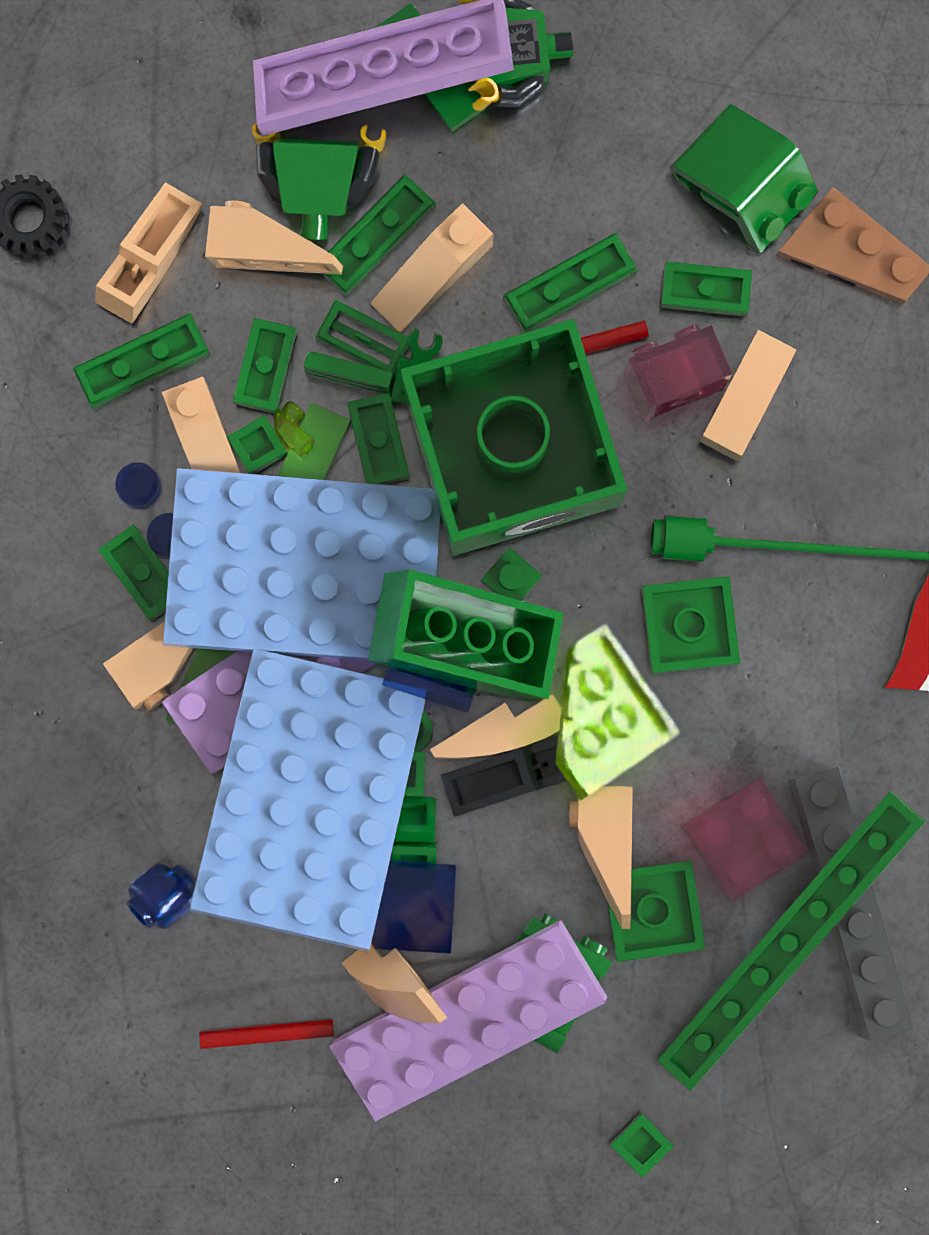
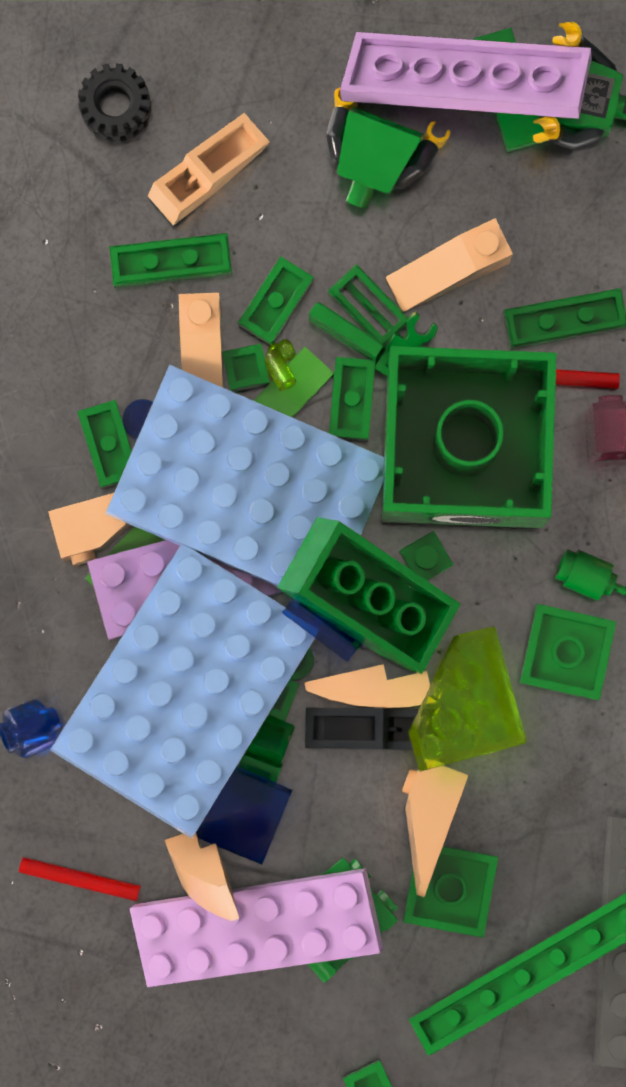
camera: 20 degrees right, 0 degrees up
clear blue plate [115,463,160,507] -> none
light nougat slope [205,201,343,275] -> none
green tile [322,174,436,297] -> none
clear pink brick [680,777,809,901] -> none

